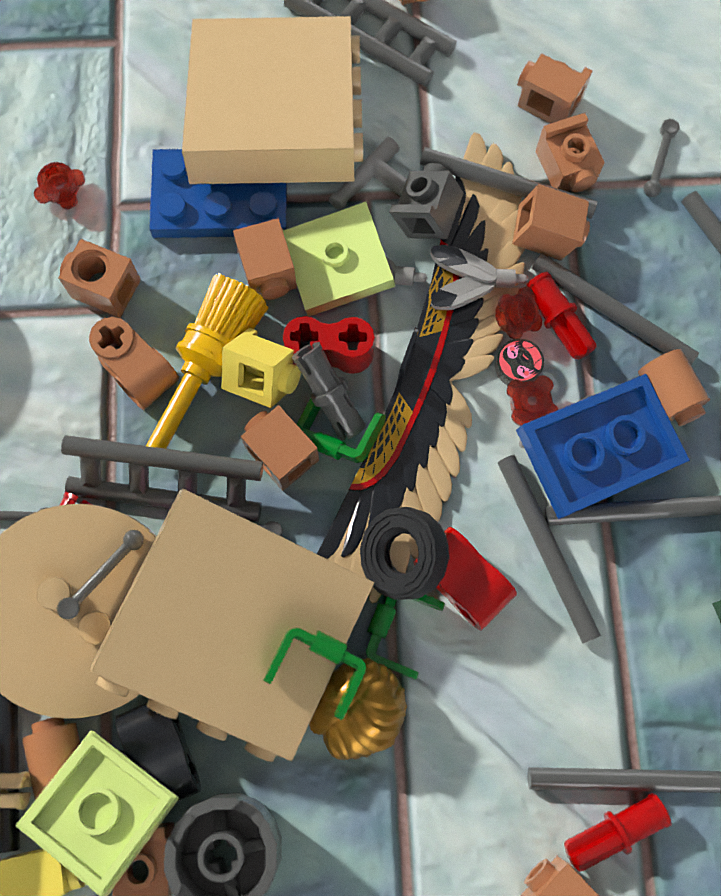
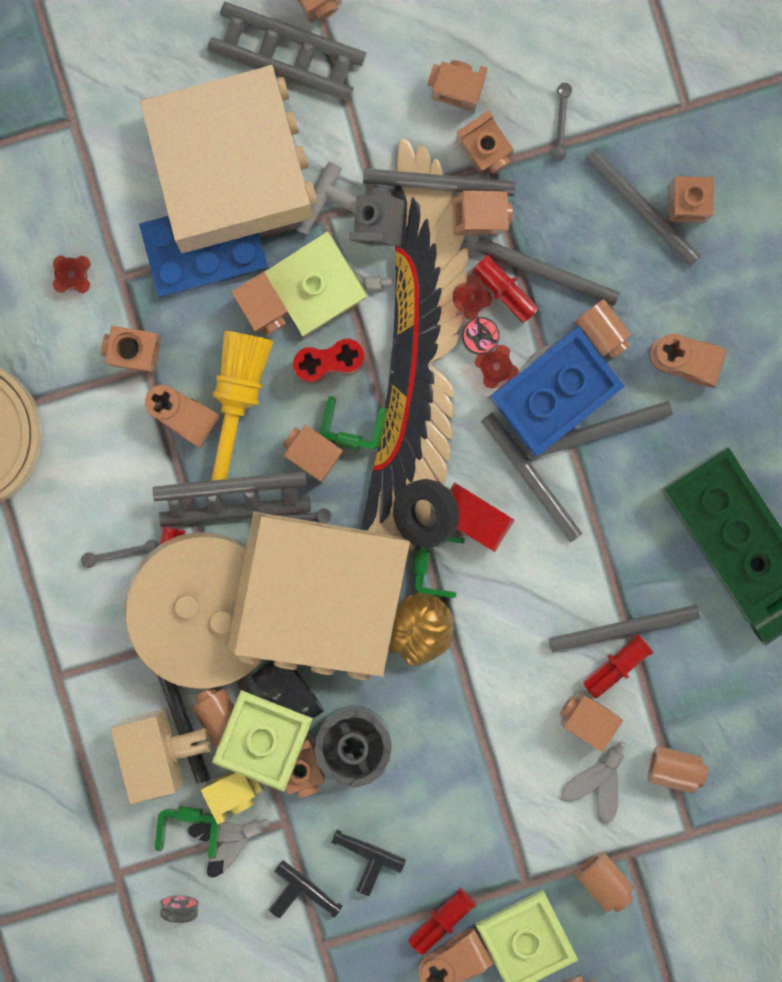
camera: 10 degrees left, 15 degrees up
dark grey hinge [57,530,144,619] -> none
light yellow brick [221,328,301,408] -> none
green piece [263,628,366,720] -> none
dark grey pin [292,342,366,441] -> none
light grey piece [430,245,528,310] -> none

